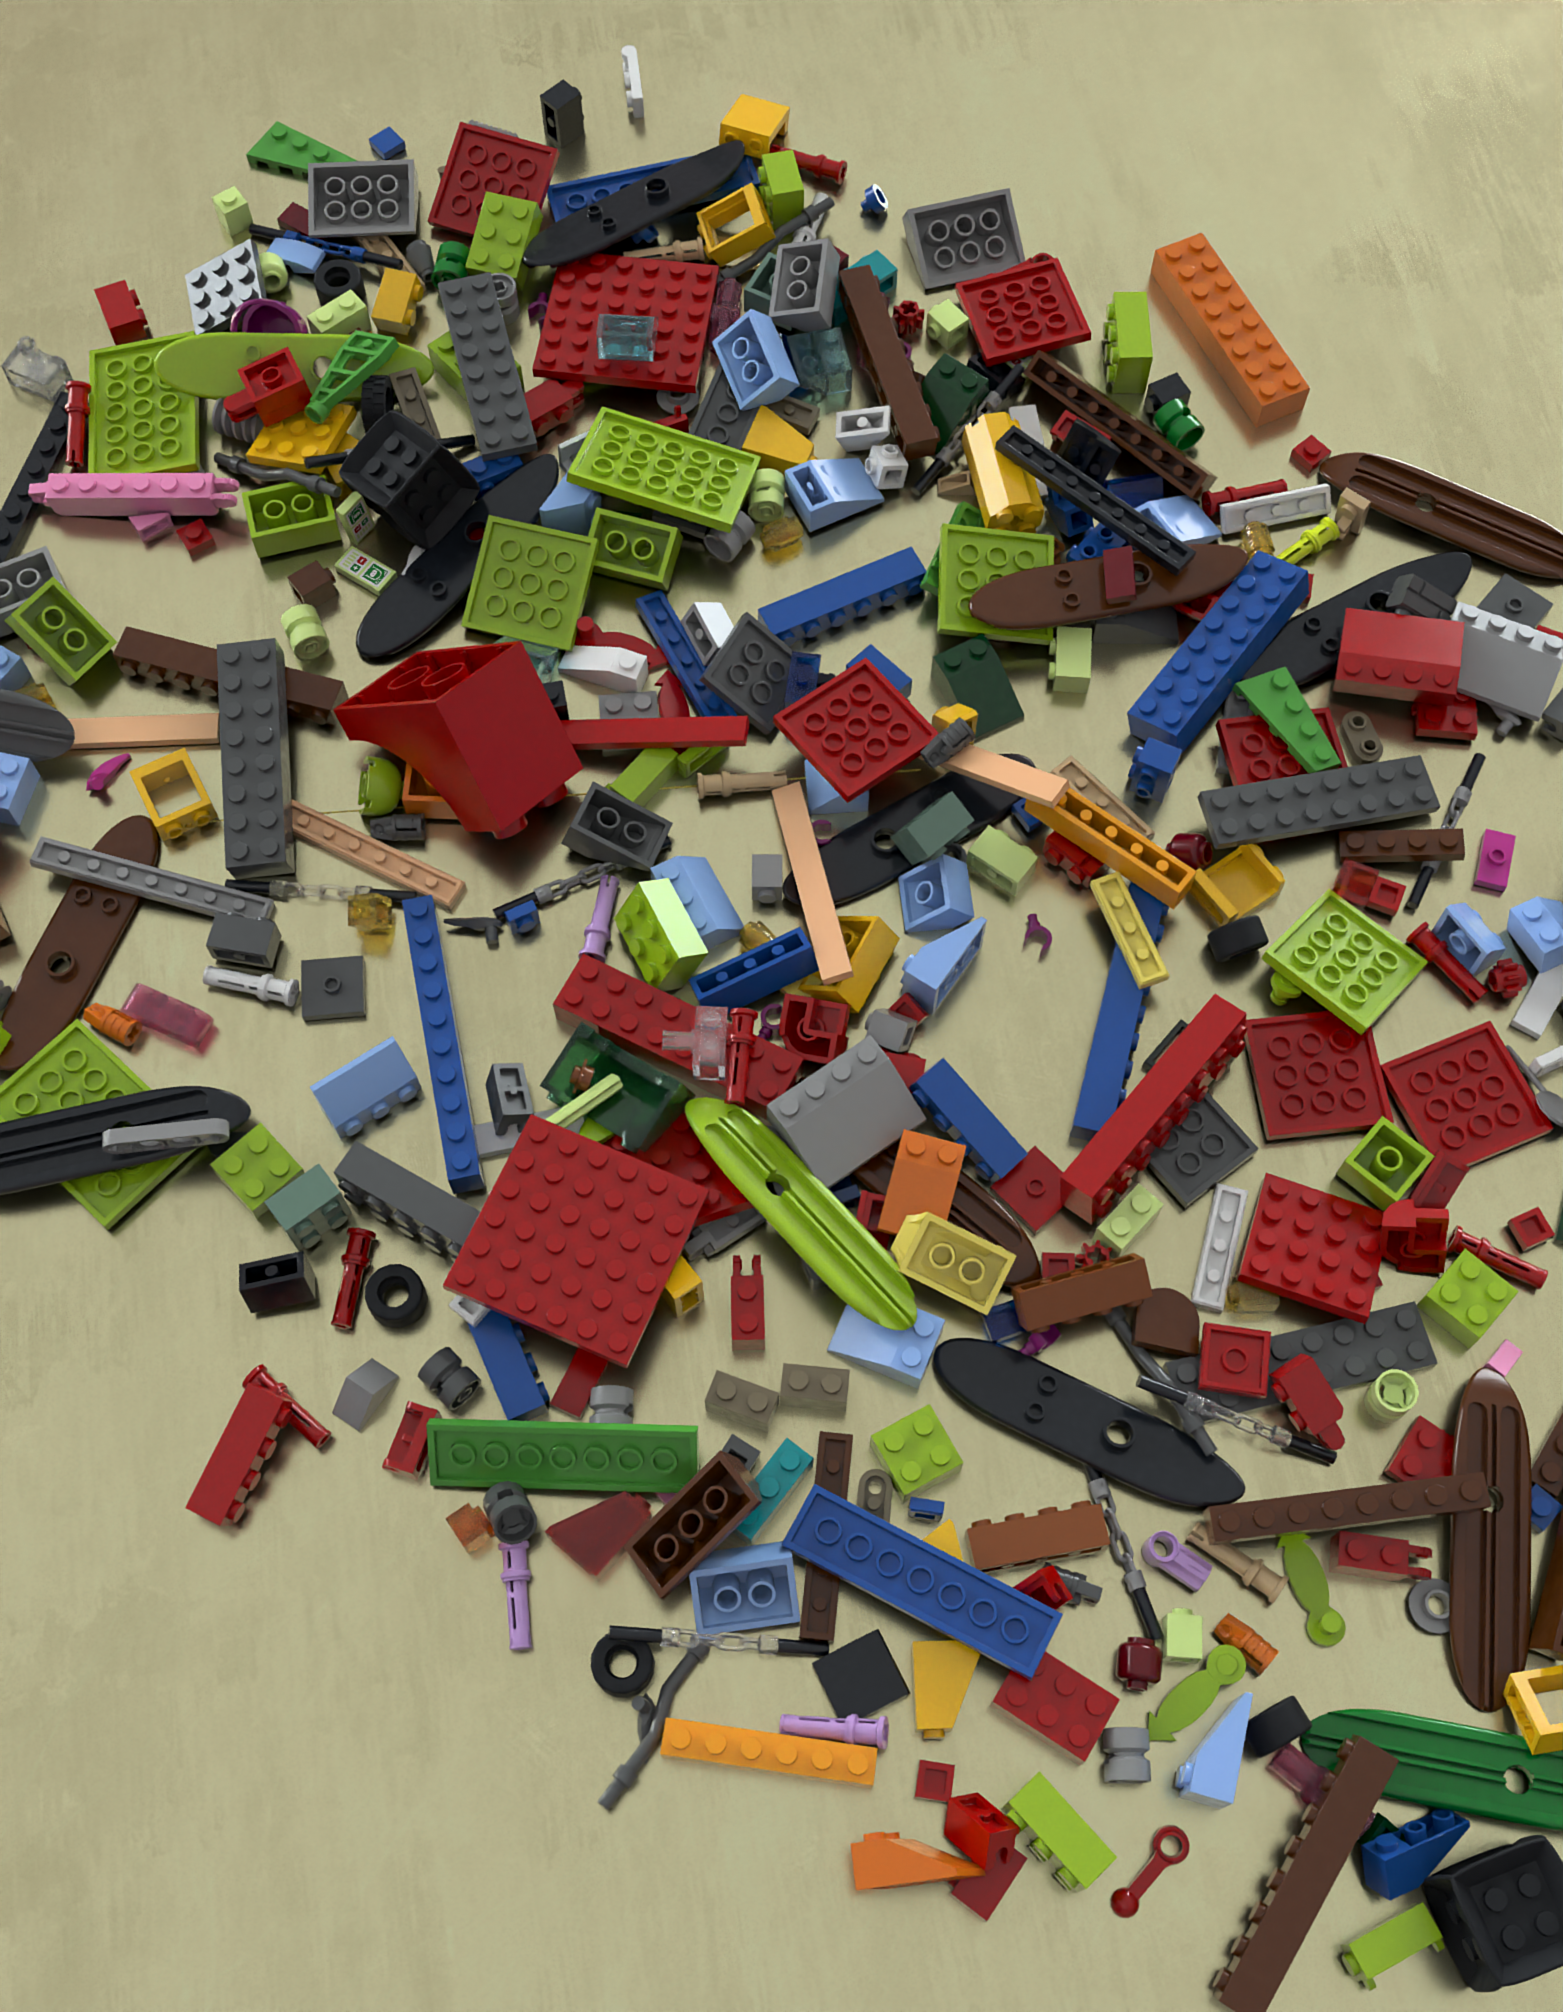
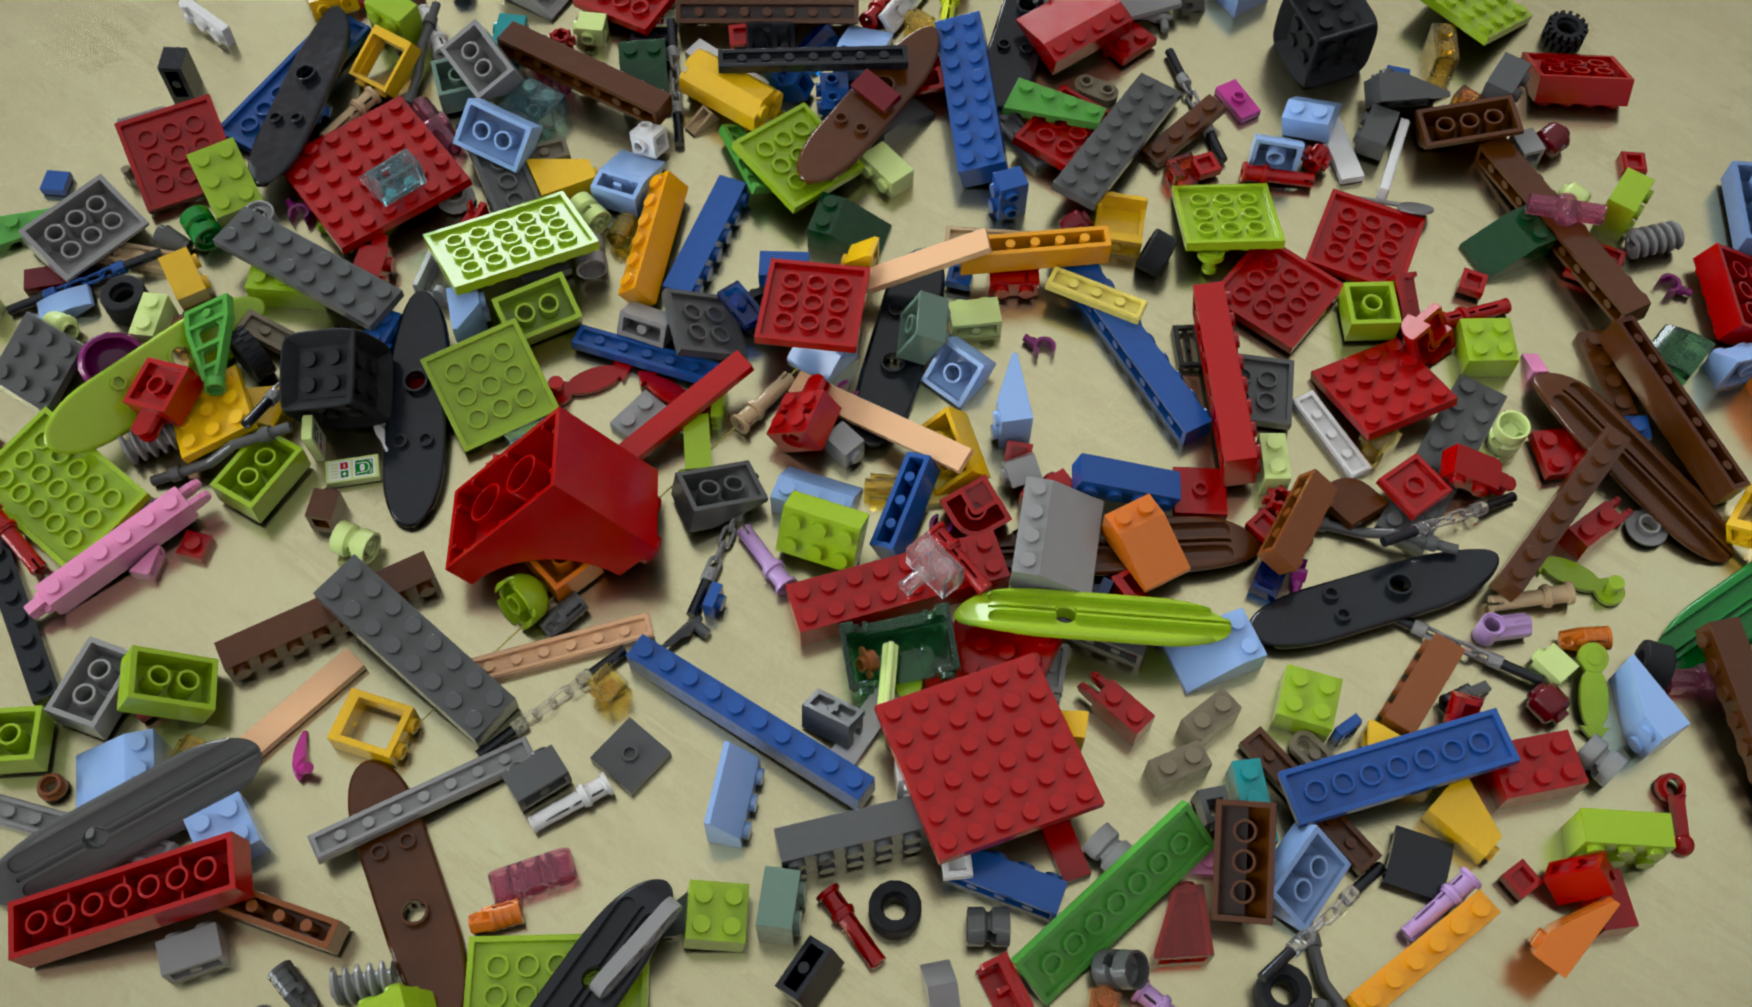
camera: 45 degrees left, 5 degrees down
white slope [558,646,649,693] -> none
white slope [835,405,891,452] -> none
light yellow slope [890,1211,1017,1315] -> none
dark grey hinge [920,717,976,768] -> none
none -> light orange brick [618,170,689,306]
none -> red brick [766,374,842,453]

